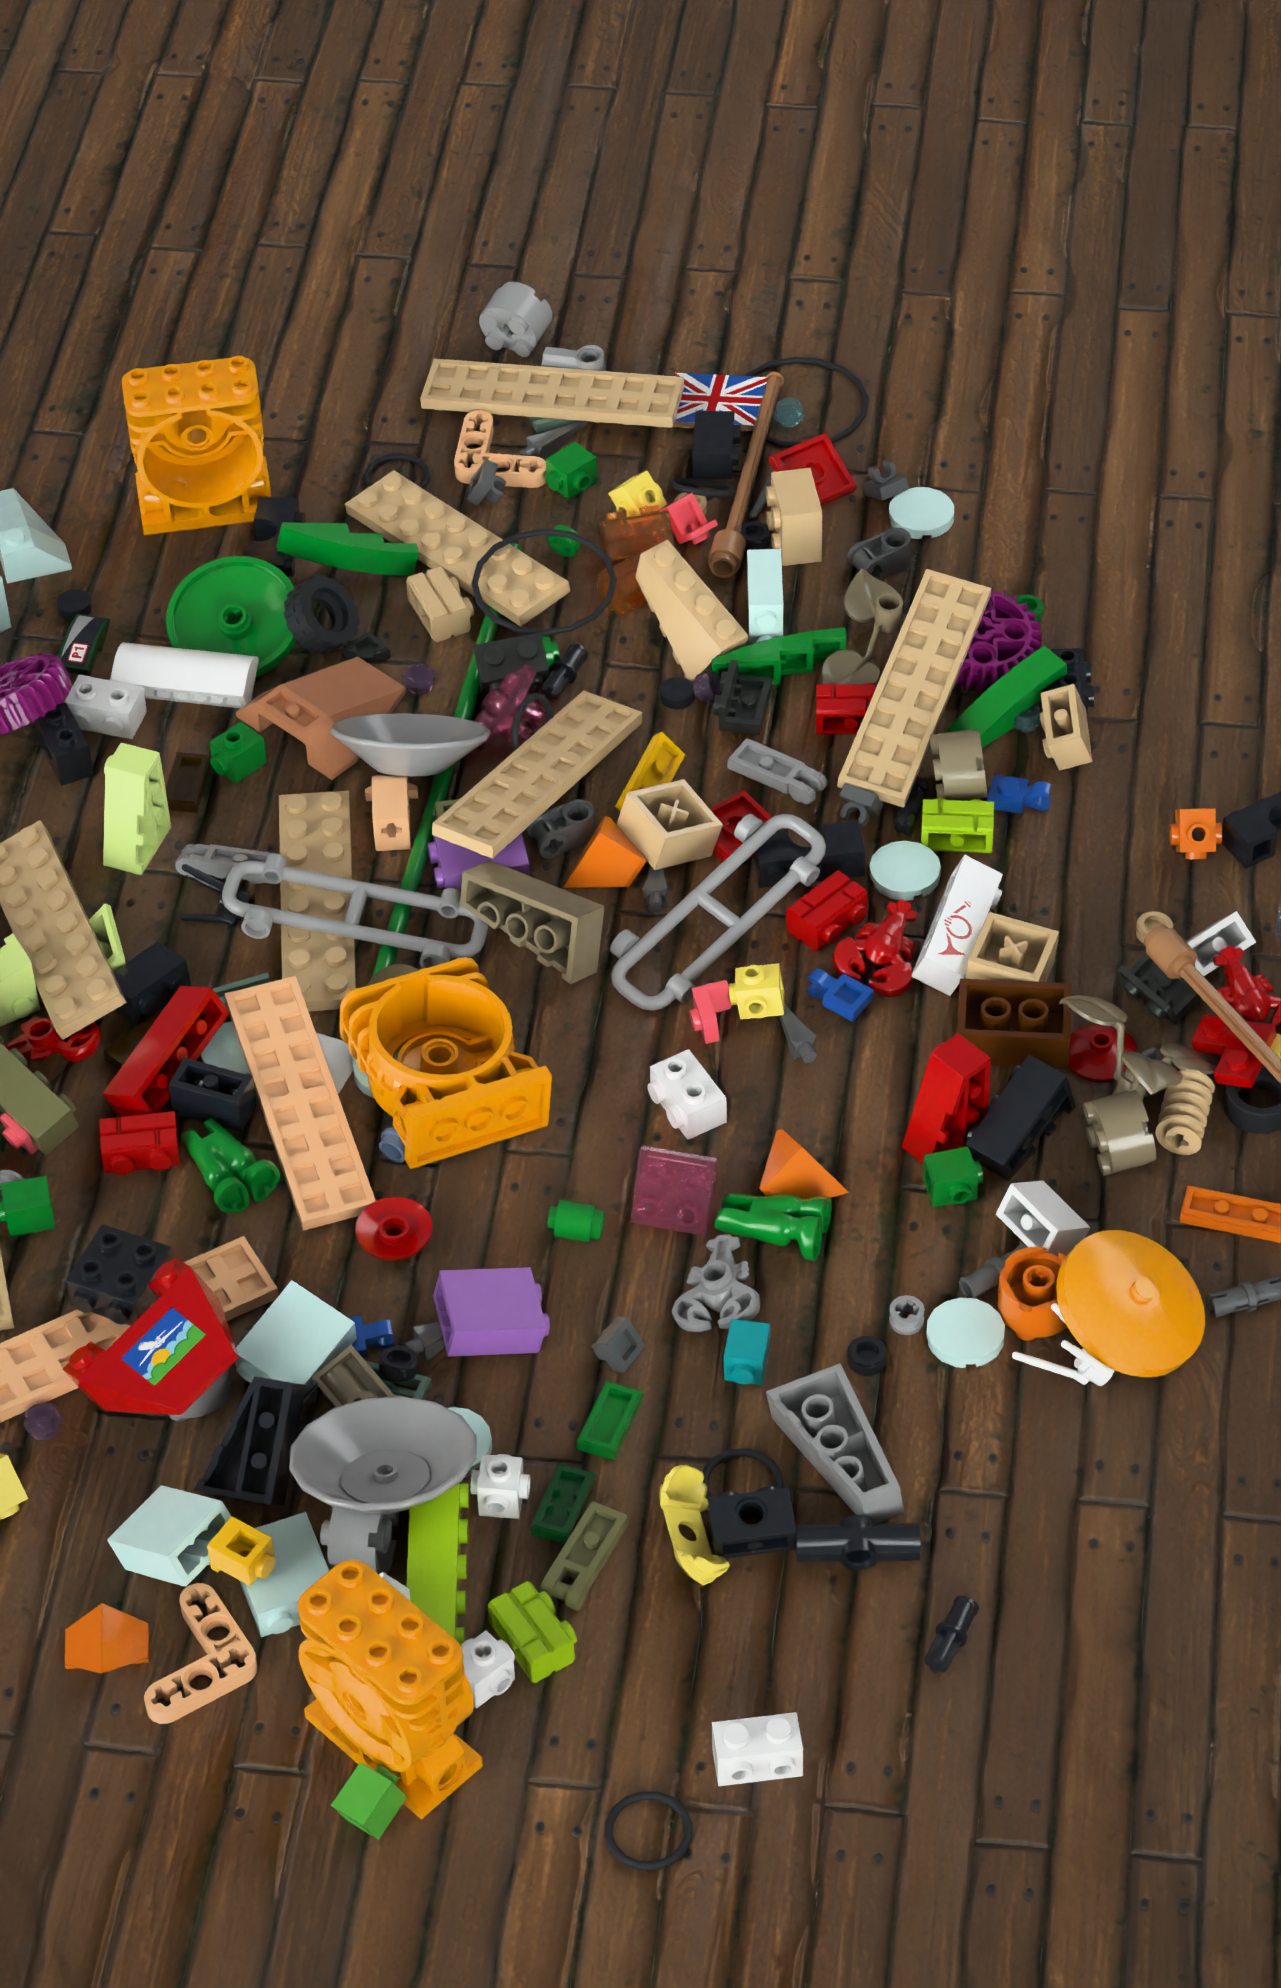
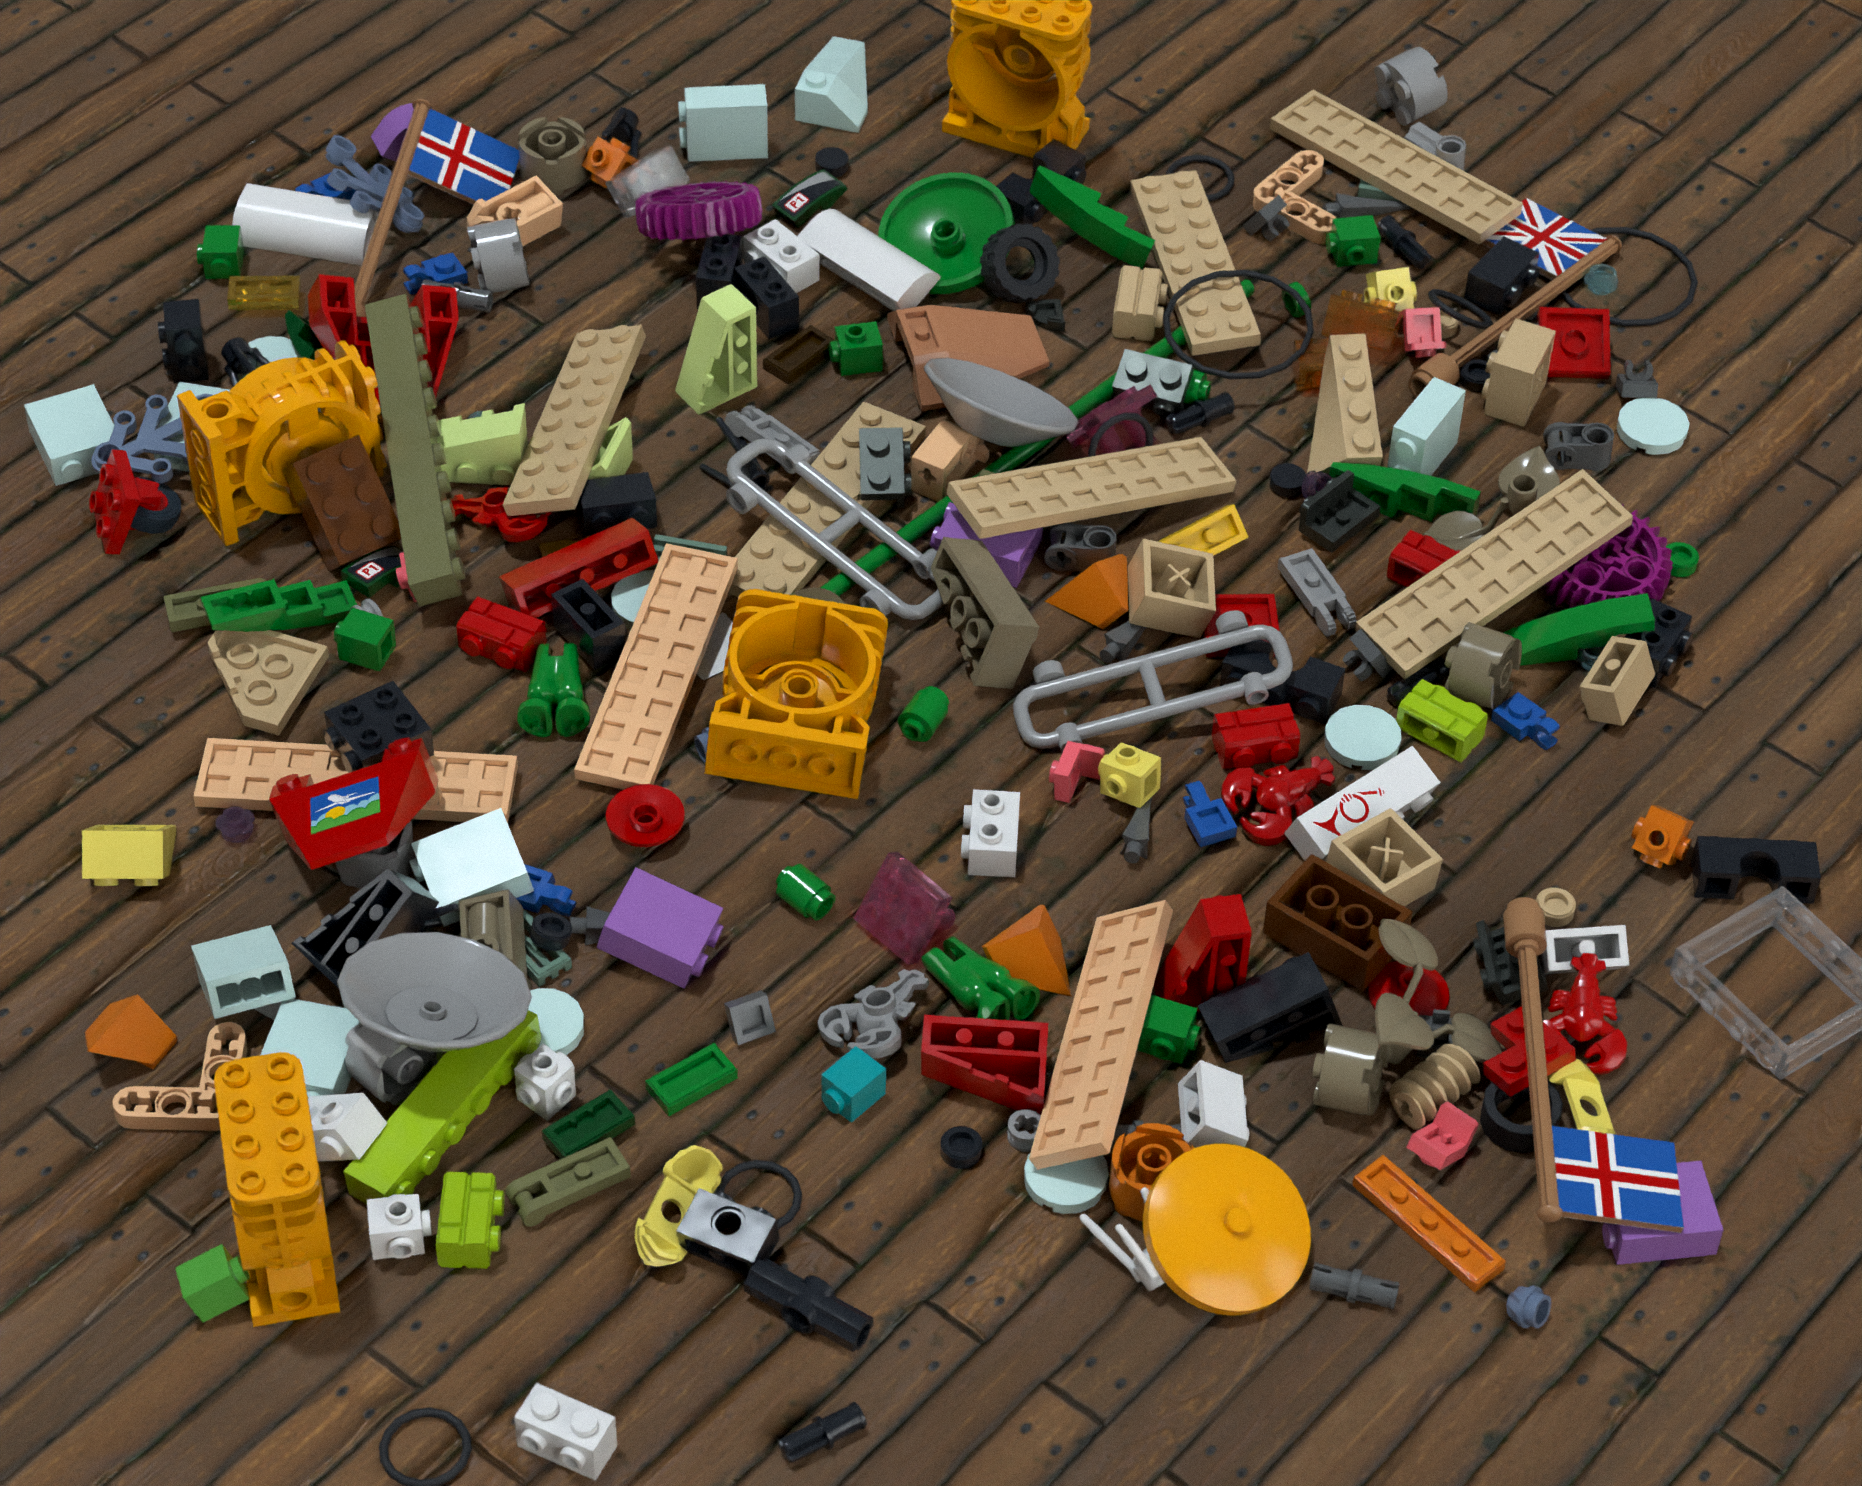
camera: 30 degrees right, 0 degrees up
yellow brick [207,1516,276,1586] -> none
clear purple plate [402,663,436,694] -> none
light grey wedge [766,1363,905,1524] -> none
none -> black brick [734,256,799,339]
none -> pearl dark grey bracket [859,427,912,508]
none -> green brick [898,686,949,742]
none -> red wedge [921,1015,1049,1115]
none -> light nougat plate [1029,900,1173,1170]
none -> black axle [1377,215,1431,269]
none -> coral bracket [1406,1102,1479,1170]

